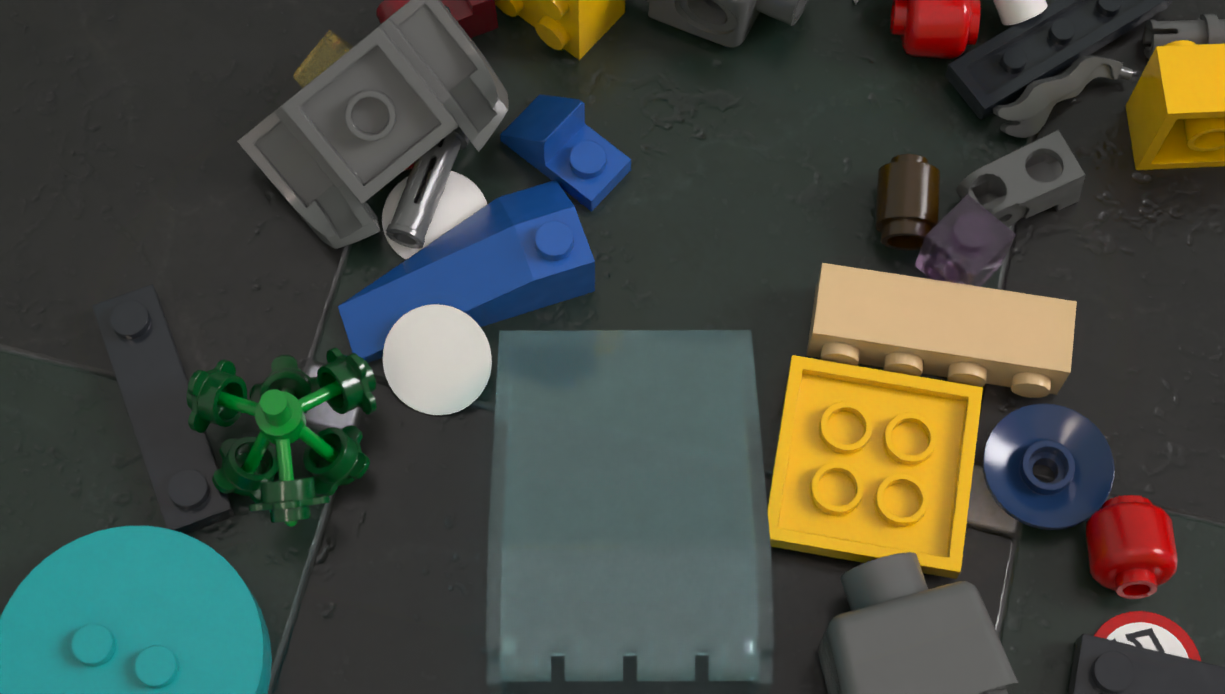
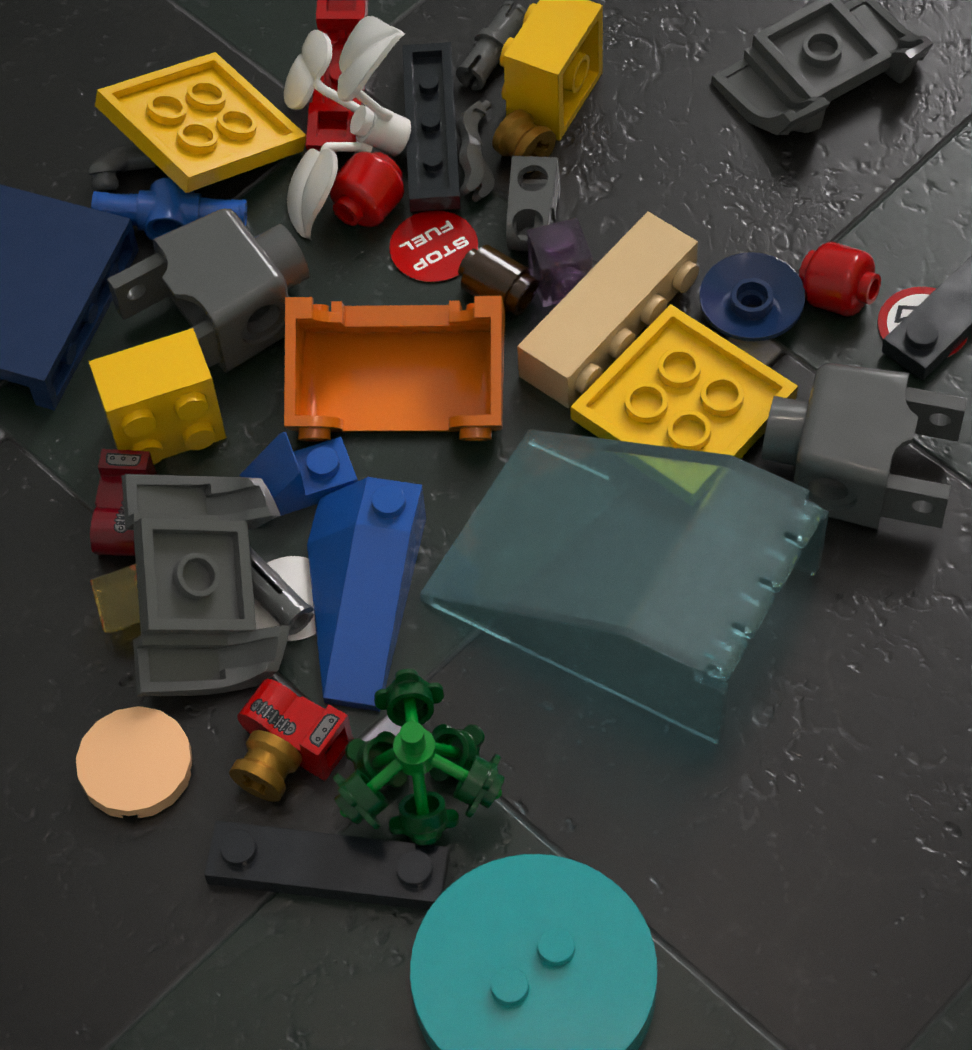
camera: 55 degrees left, 10 degrees down
white sticker [383,304,492,415] -> none
none -> light nougat tile [76,706,193,818]
none -> pearl gold wheel [229,730,302,802]
none -> red leg [237,679,353,781]
none -> orange windscreen [284,296,505,442]
none -> red sticker [389,211,478,282]
none -> pearl gold wheel [492,109,556,173]

